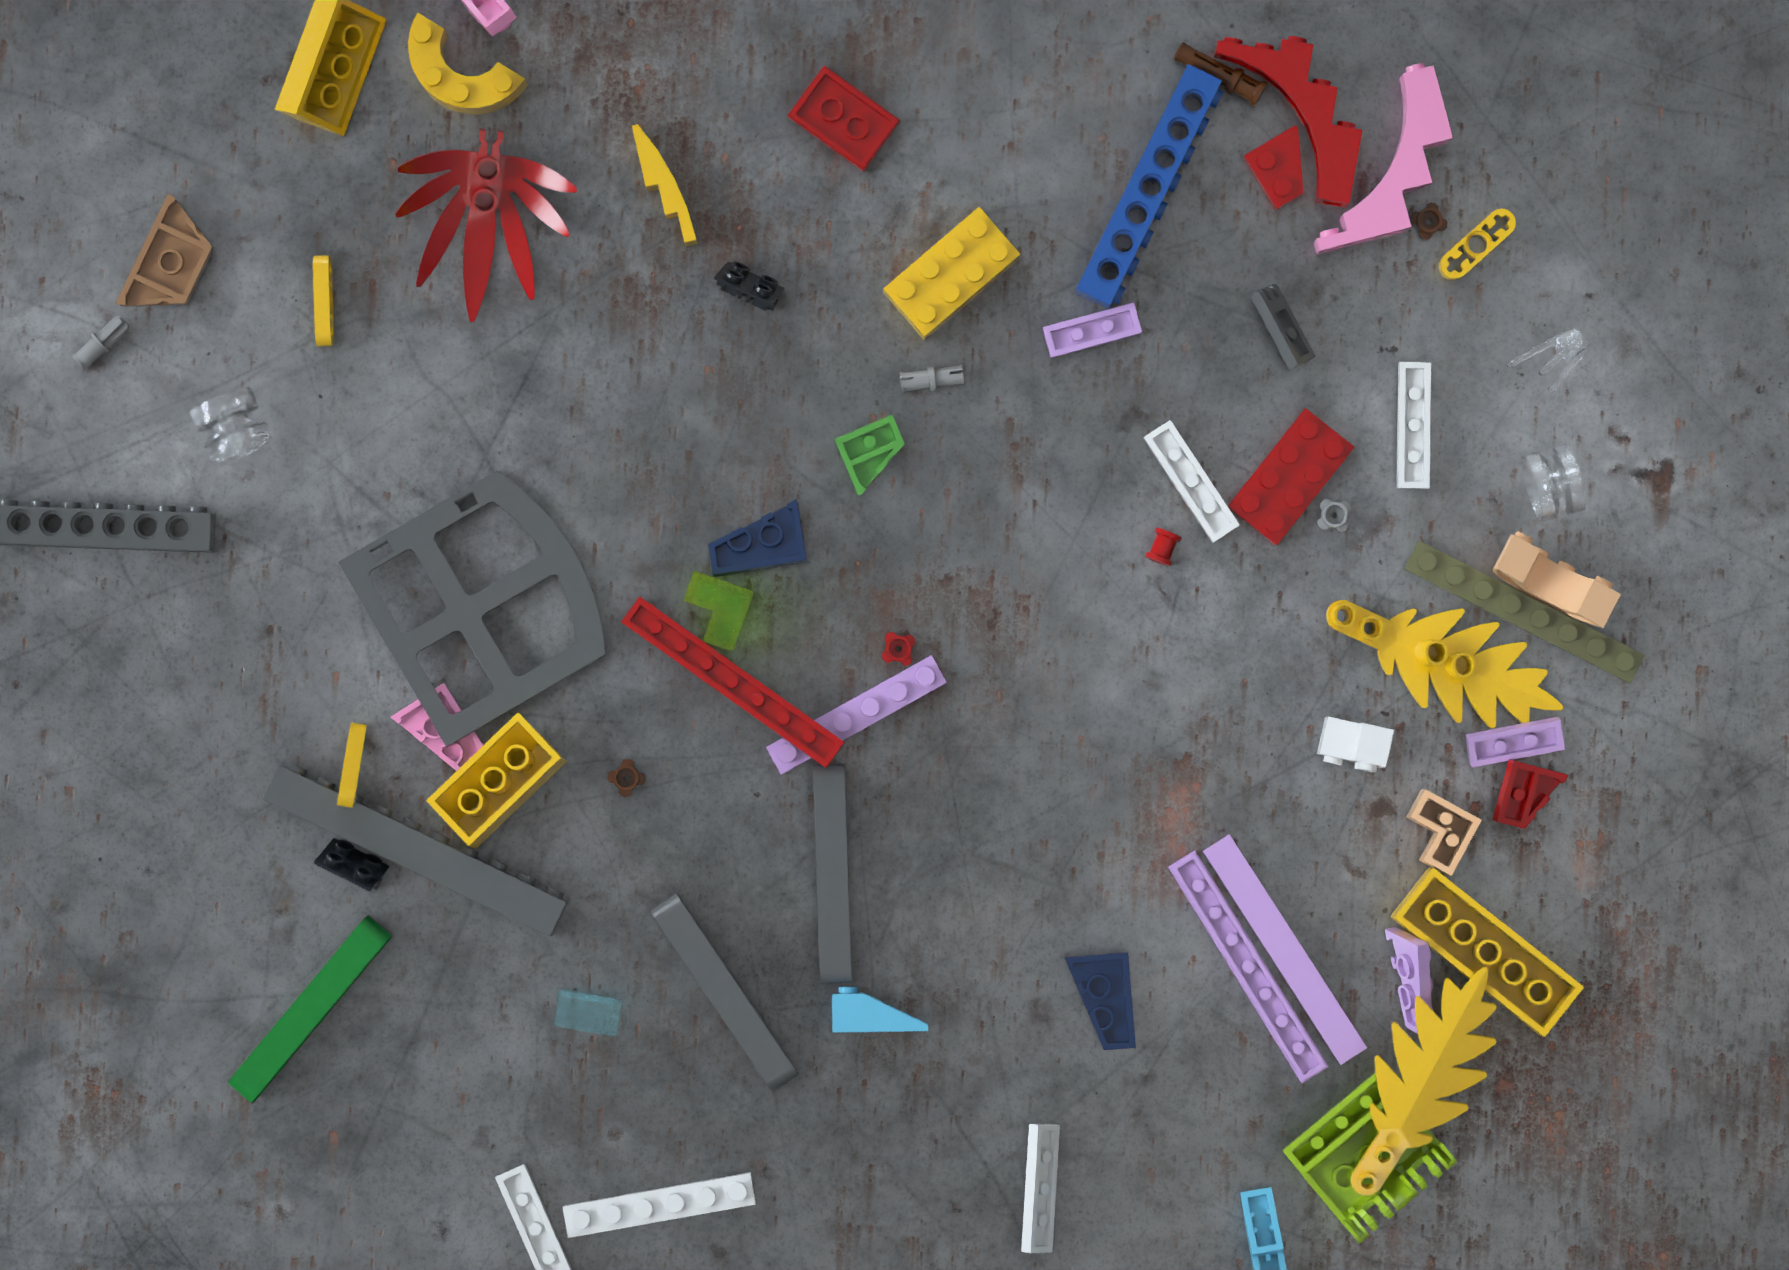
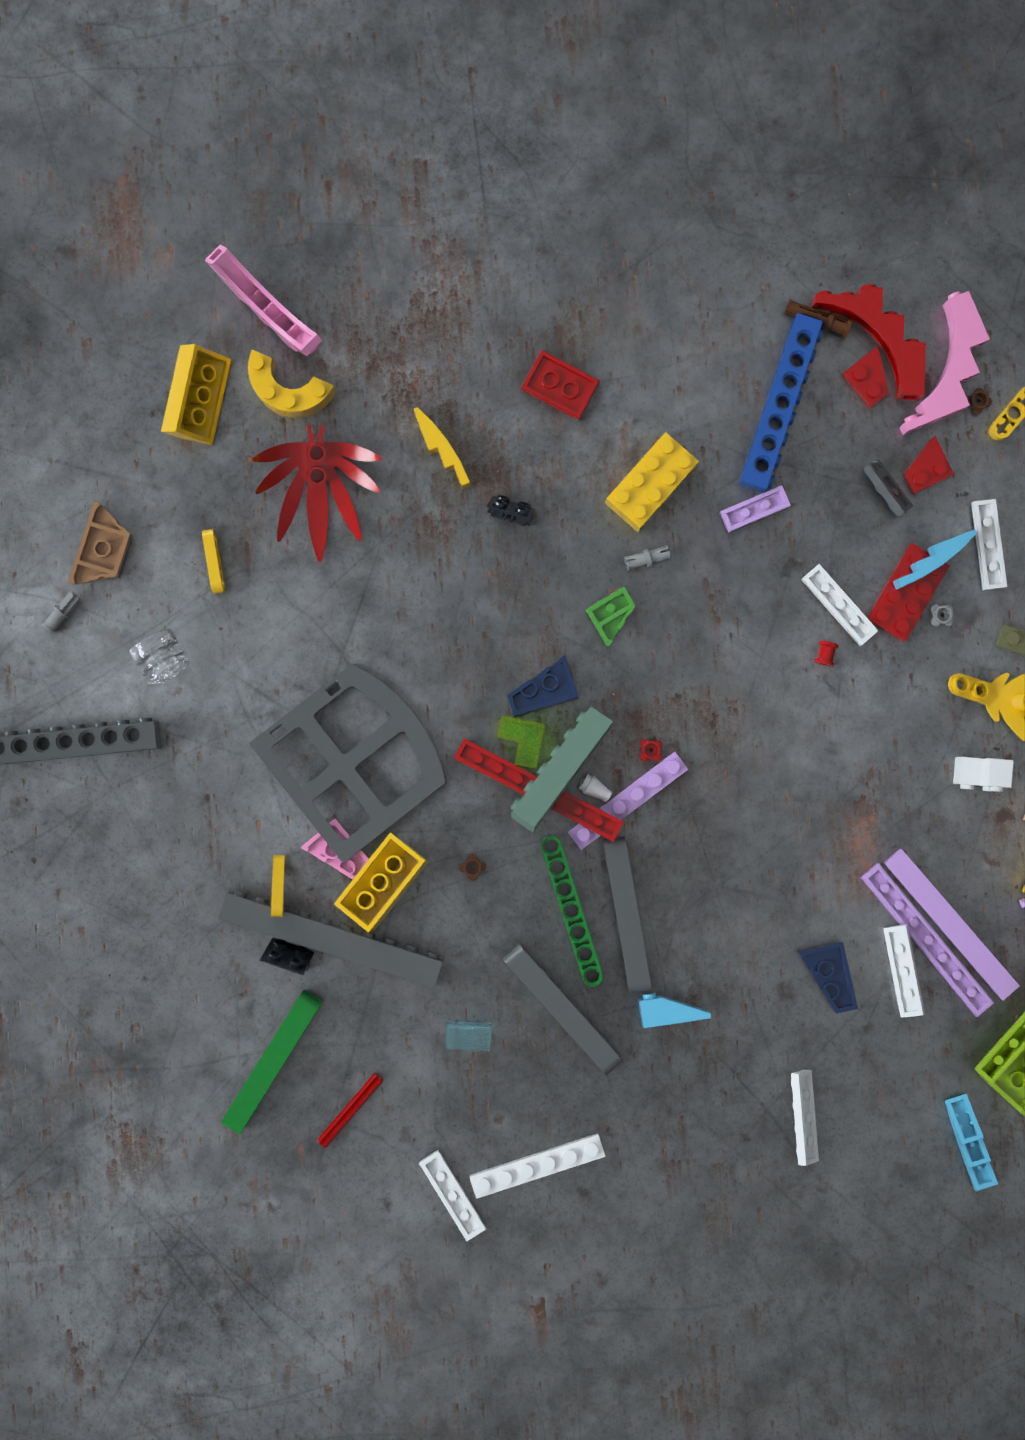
camera: 10 degrees left, 0 degrees up
none -> red axle [317,1073,383,1148]
none -> sand green brick [511,707,613,833]
none -> green beam [541,835,603,986]
none -> white cone [577,773,612,803]
none -> white plate [883,924,925,1018]
none -> medium azure slope [893,529,977,590]
none -> red wing [903,436,954,495]

